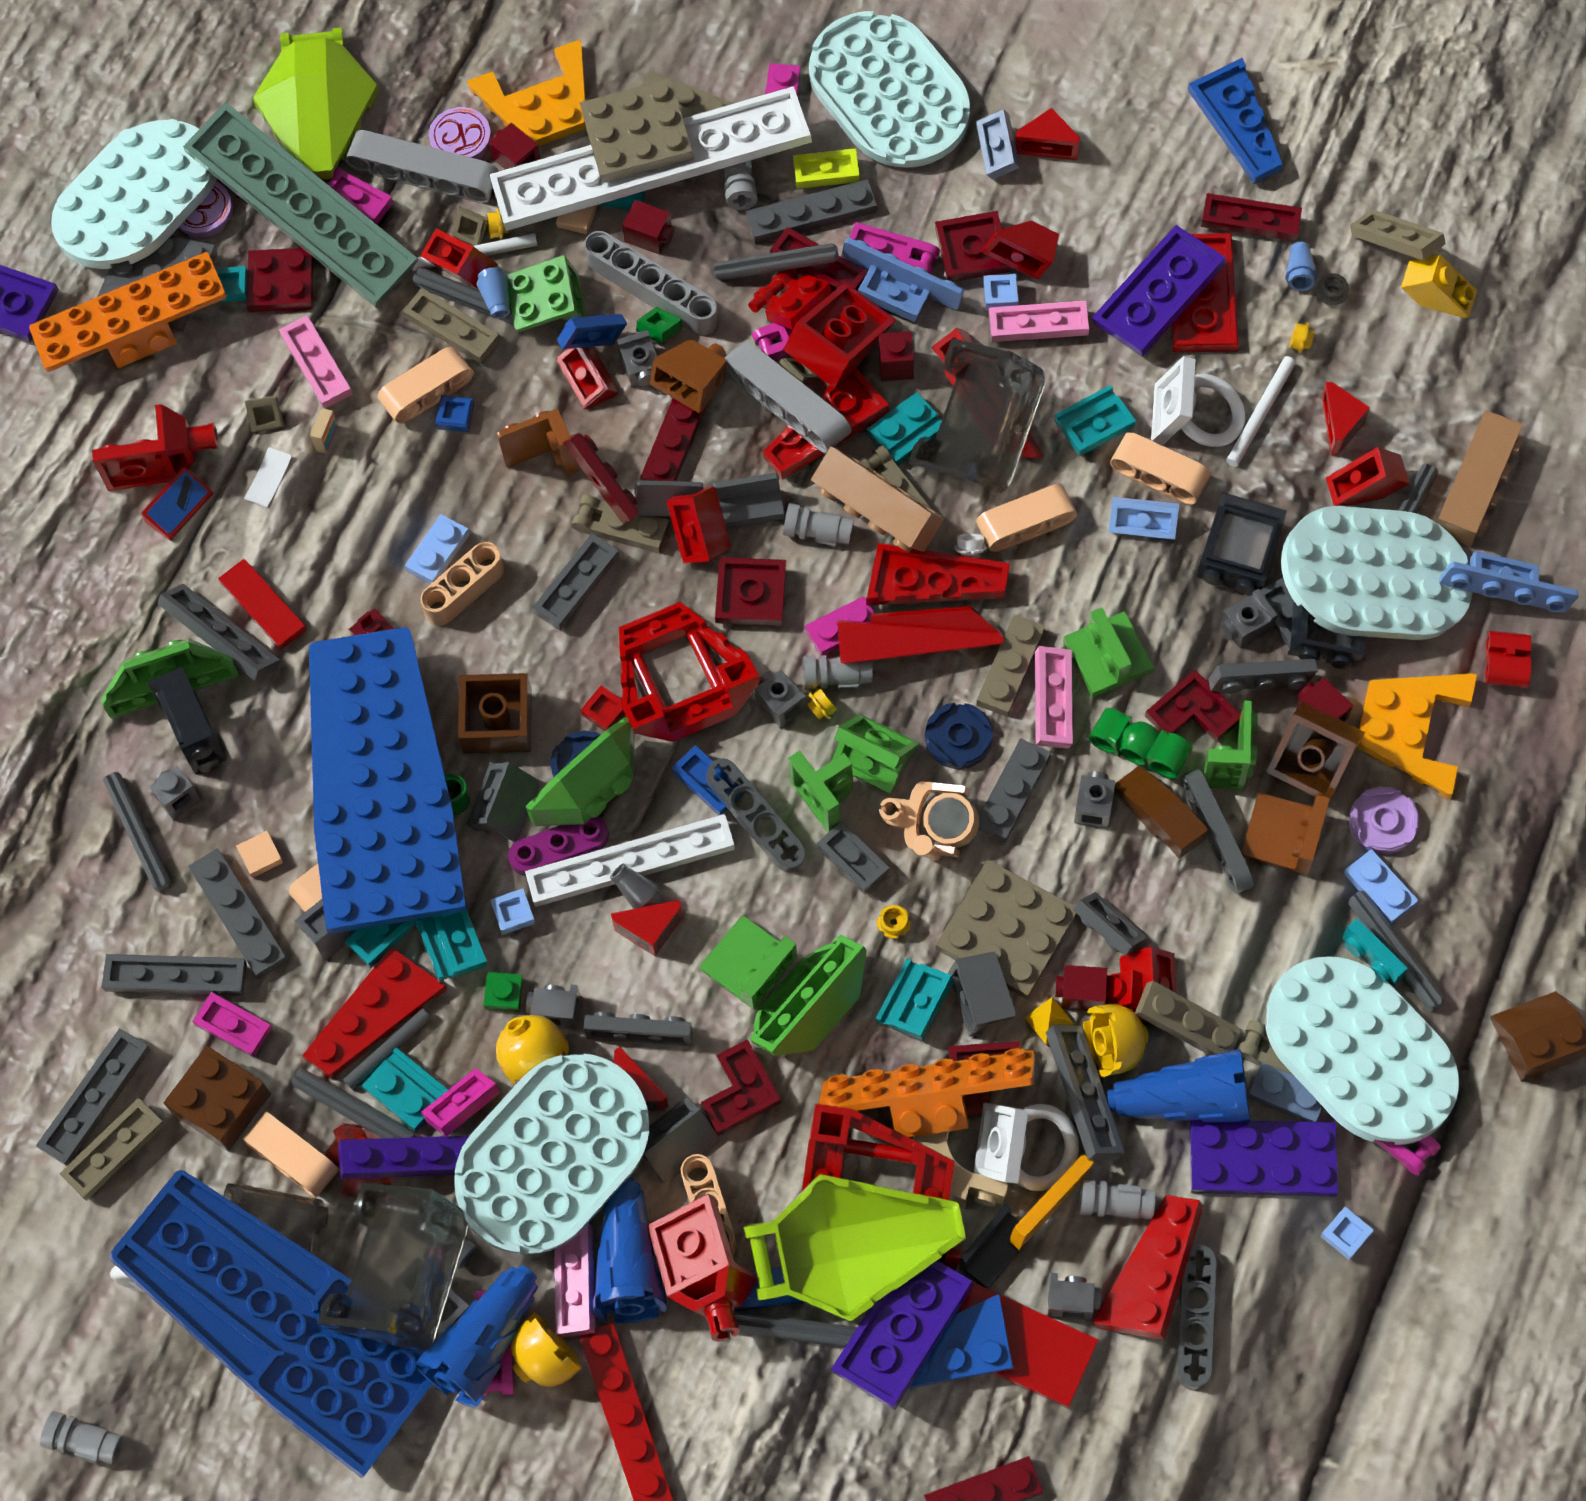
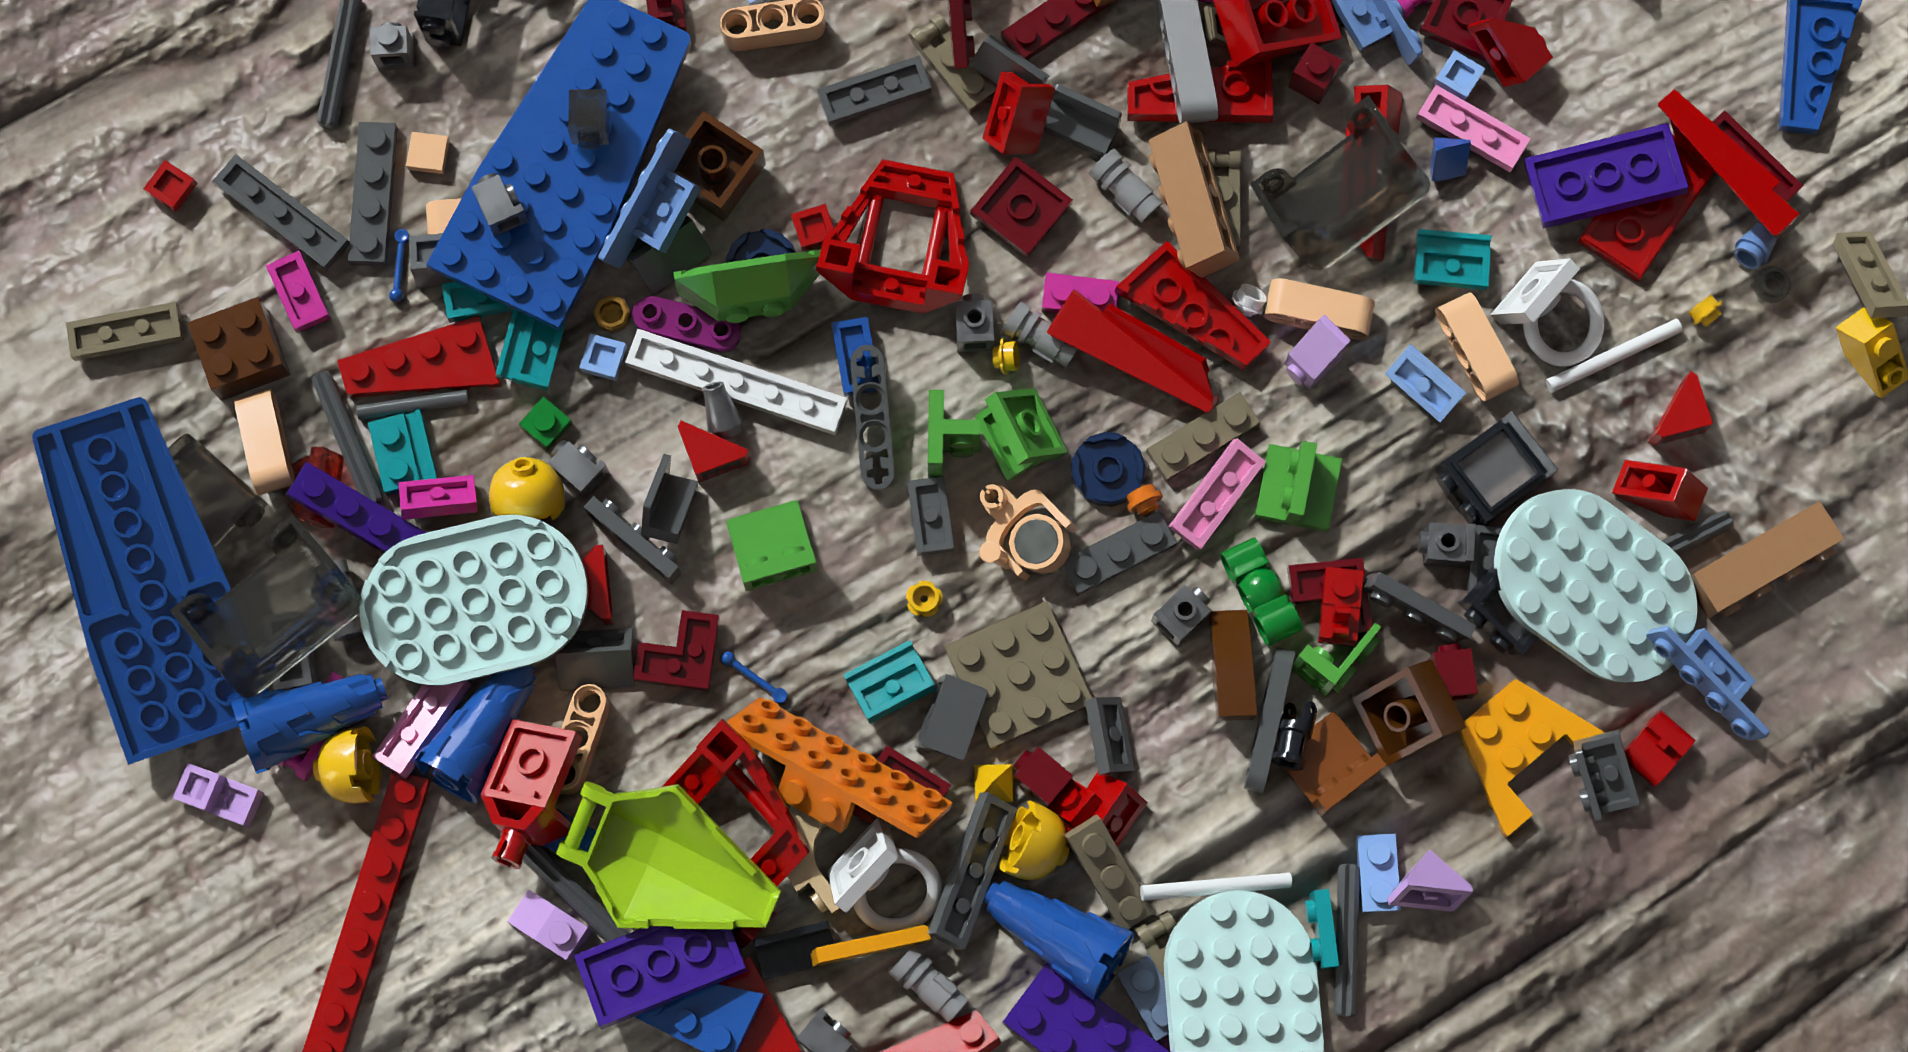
camera: 30 degrees right, 10 degrees up
dark grey plate [36,1028,151,1166] -> none
bright green wedge [750,935,867,1056] -> none
teal plate [866,392,947,466] -> none
lavender tile [1349,786,1419,855] -> none
none -> red plate [143,160,198,212]
none -> lavender slope [173,763,264,828]
none -> blue hinge [389,229,410,303]
none -> flat silver brick [471,173,528,237]
none -> lavender slope [507,889,593,963]
none -> clear smoke brick [568,89,610,149]
none -> pearl gold tile [593,295,631,334]
none -> medium blue bracket [598,129,701,268]
none -> dark grey panel [641,454,698,544]
none -> blue hinge [721,651,787,704]
none -> orange plate [1126,484,1163,516]
none -> white bar [1140,873,1292,901]
none -> black piece [1271,701,1317,771]
none -> lavender slope [1284,314,1351,389]
none -> red plate [1318,567,1364,647]
none -> lavender slope [1387,849,1473,912]
none -> blue slope [1429,138,1471,181]
none -> dark grey bracket [1569,729,1640,822]
none -> red wedge [1657,89,1800,237]

